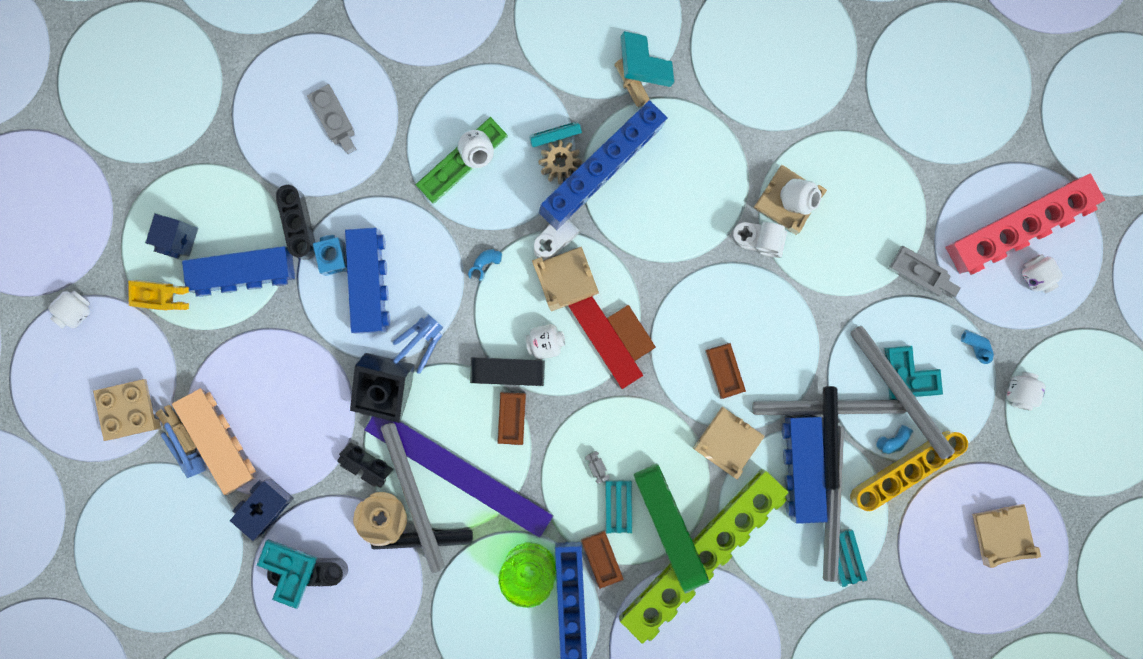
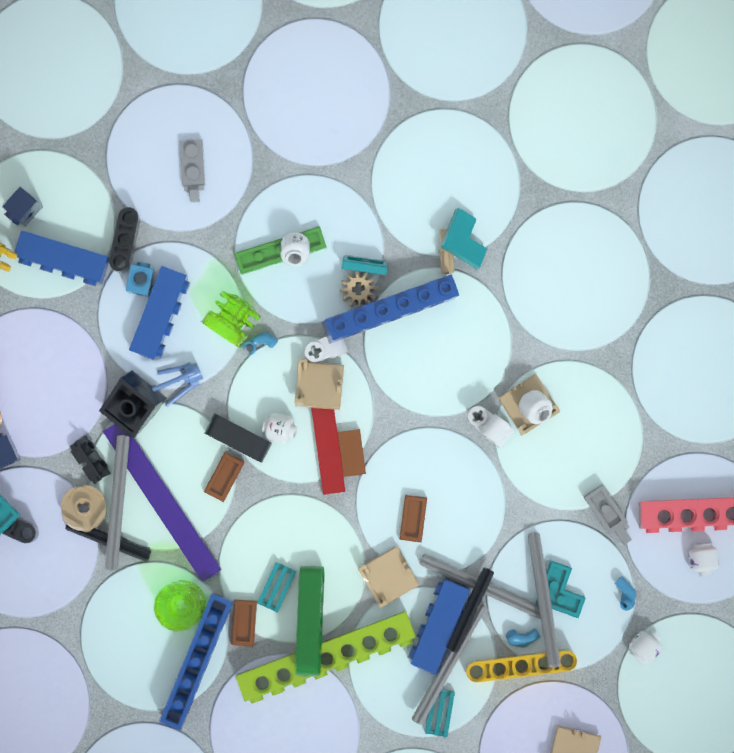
camera: 25 degrees right, 0 degrees up
light grey piece [585,451,610,484] -> none
none -> clear neon green wheel [201,290,261,348]

